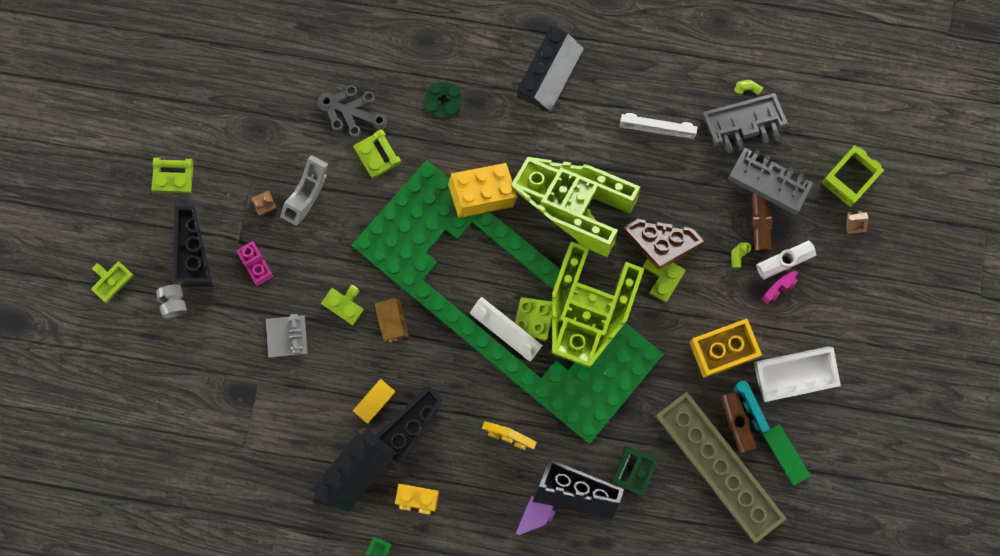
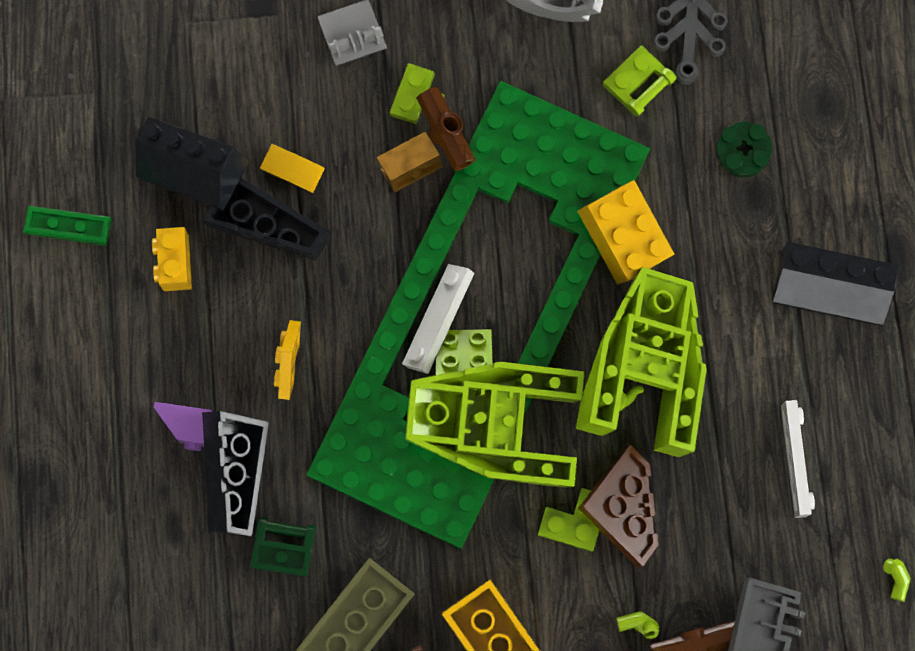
camera: 75 degrees right, 0 degrees up
dark grey hinge [703,93,788,154] -> none
none -> reddish brown piece [416,87,476,171]

